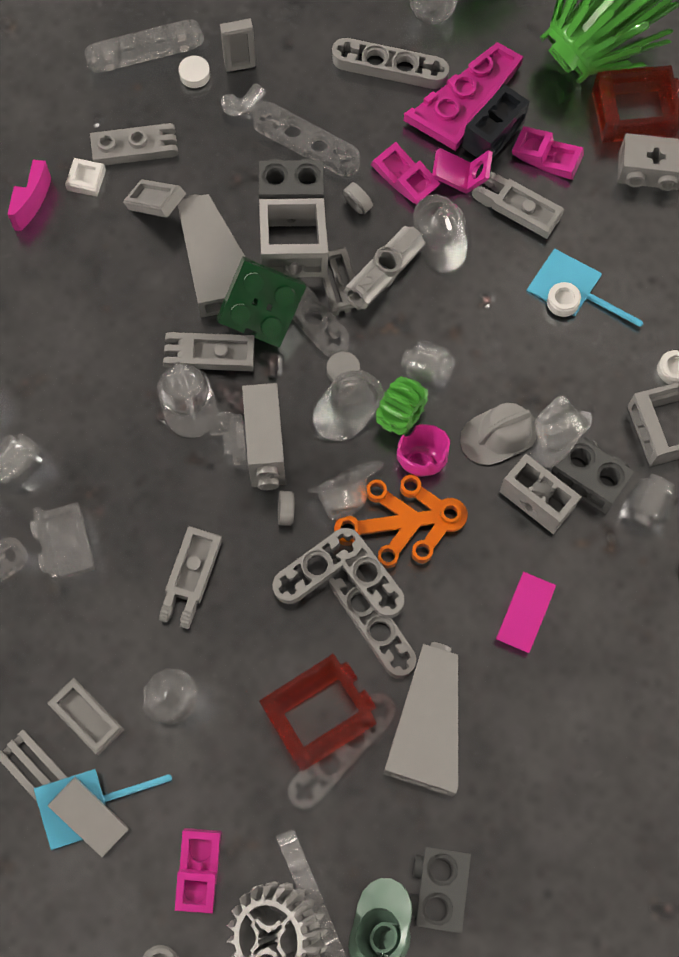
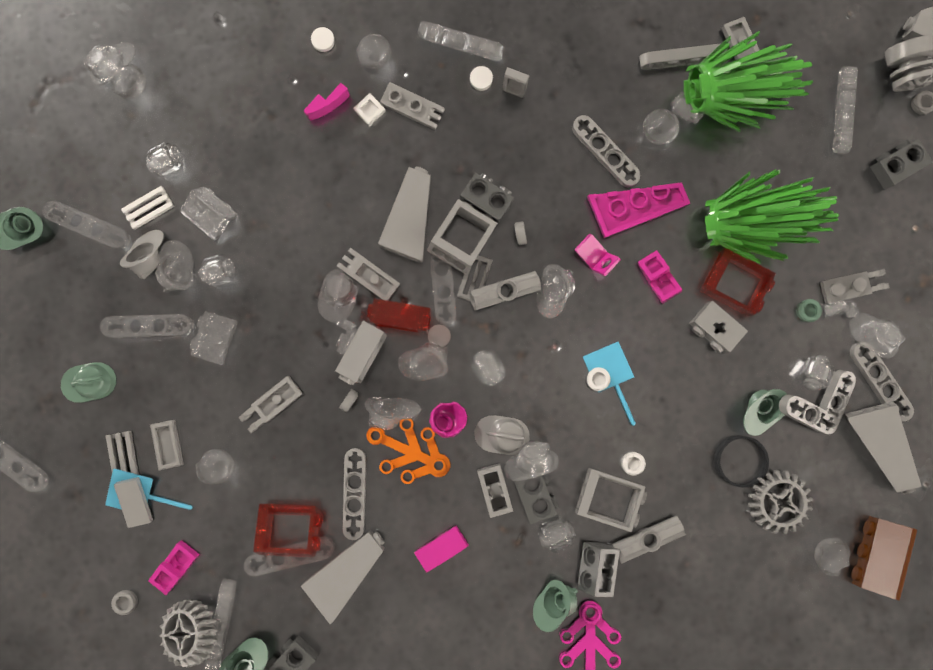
camera: 30 degrees right, 15 degrees up
light grey tile [123,179,186,218] -> none
dark green piece [217,256,307,348] -> none
clear arm [220,84,266,116] -> none
clear beam [252,102,360,177] -> none
light grey beam [272,528,404,618] -> none
dark pink slope [371,142,441,205] -> none
bright green gear [376,376,428,435] -> none
black brick [462,84,530,159] -> none
light grey hinge [472,171,564,239] -> none
none -> clear hair [356,34,392,69]
none -> clear red window [367,298,432,335]

